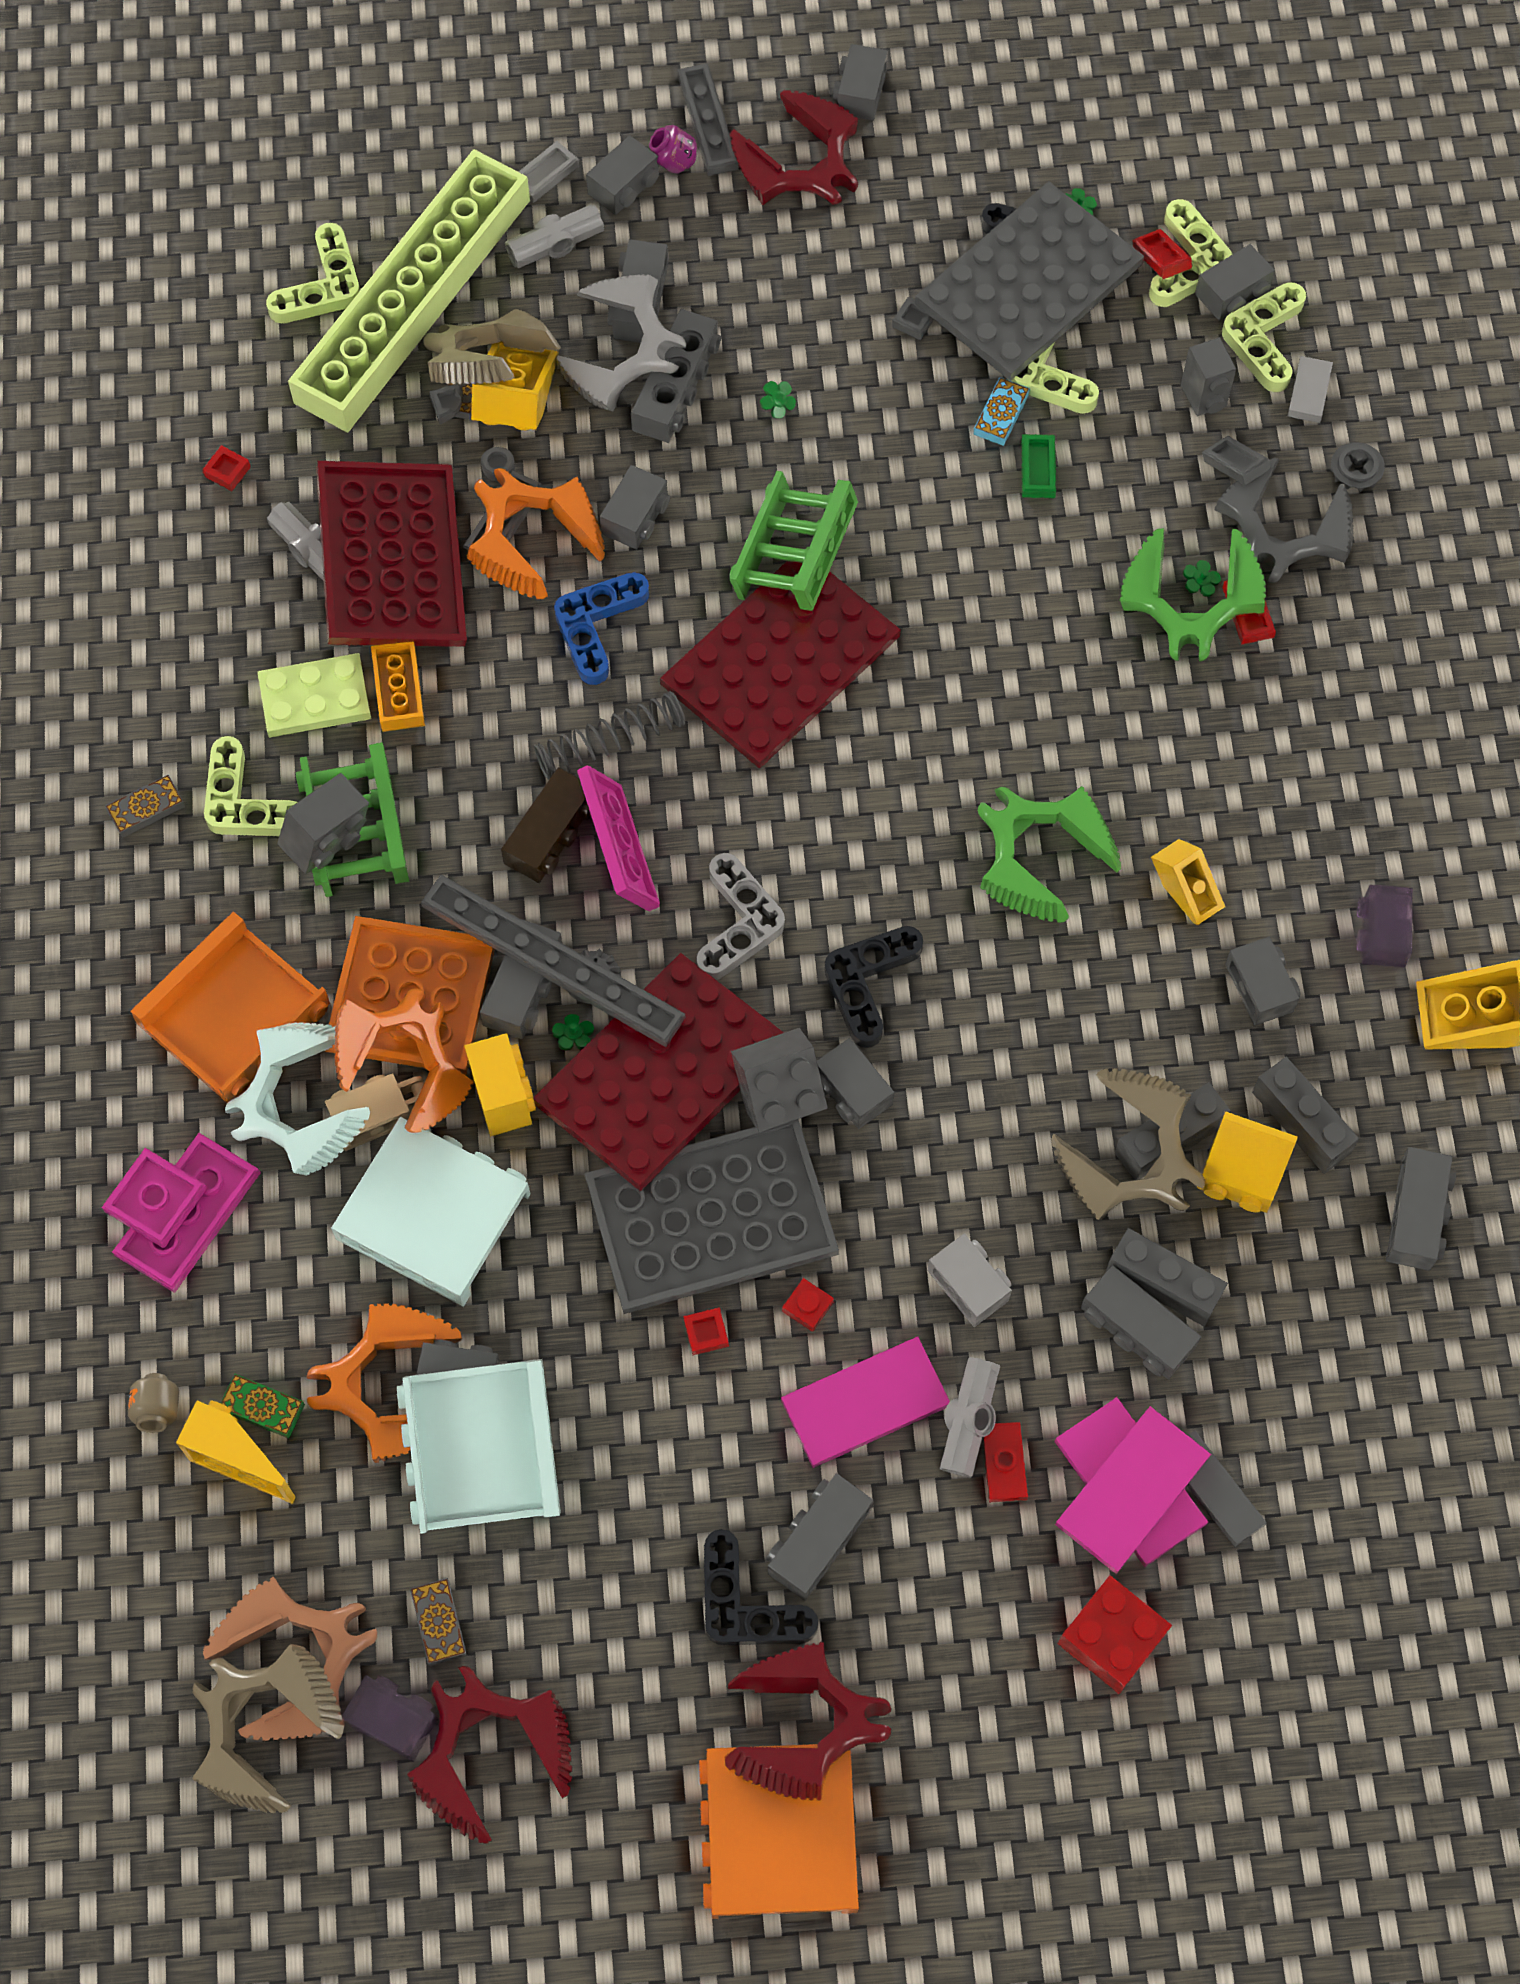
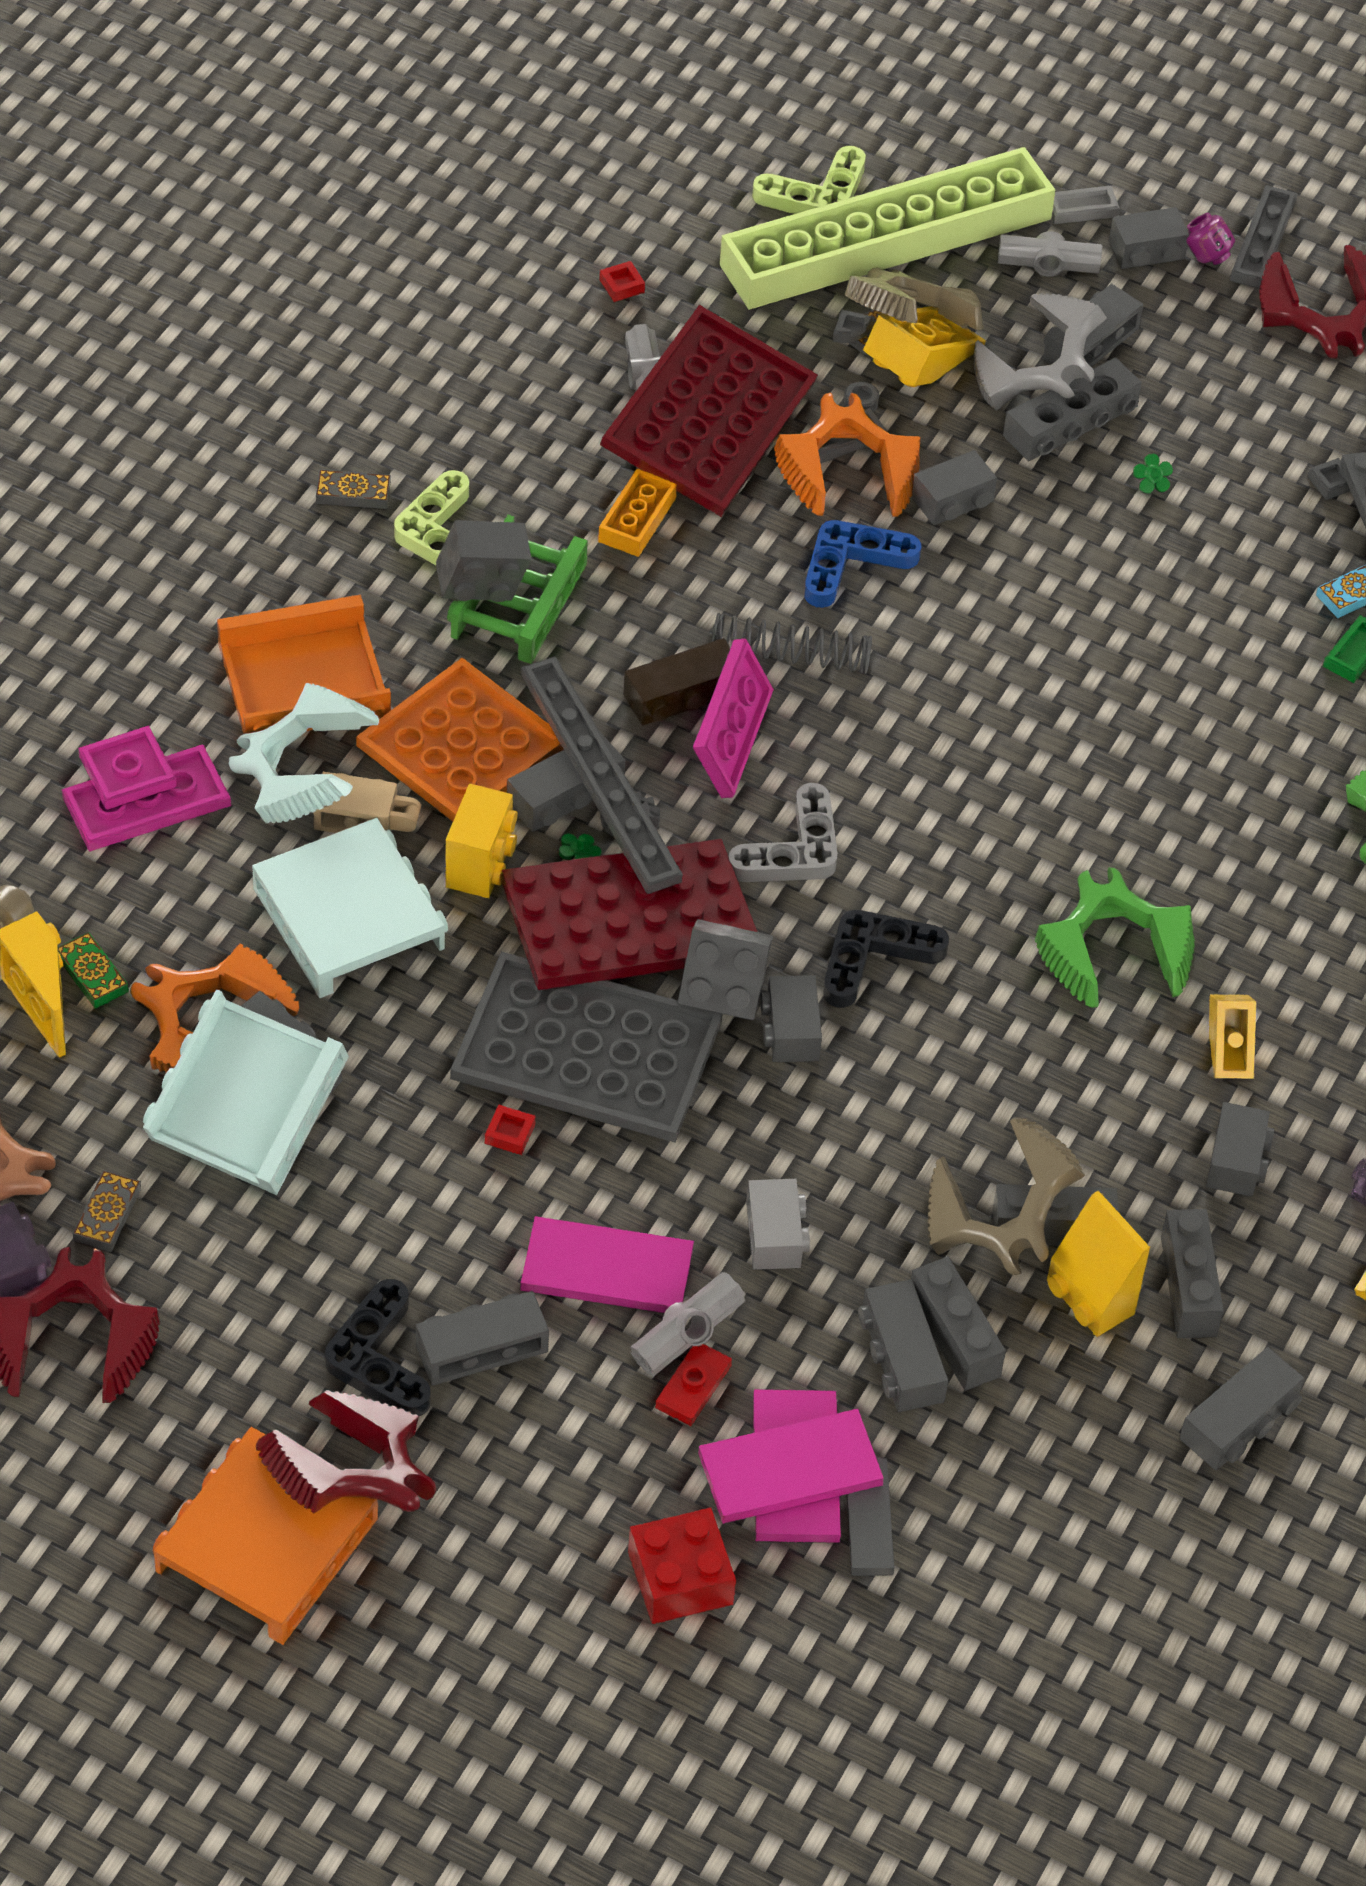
camera: 30 degrees right, 15 degrees down
yellowish green plate [257,653,371,738] -> none
orange piece [335,988,474,1133] -> none
dark red plate [660,548,901,769] -> none
bright green fence [730,471,858,611] -> none
red plate [782,1278,834,1332] -> none

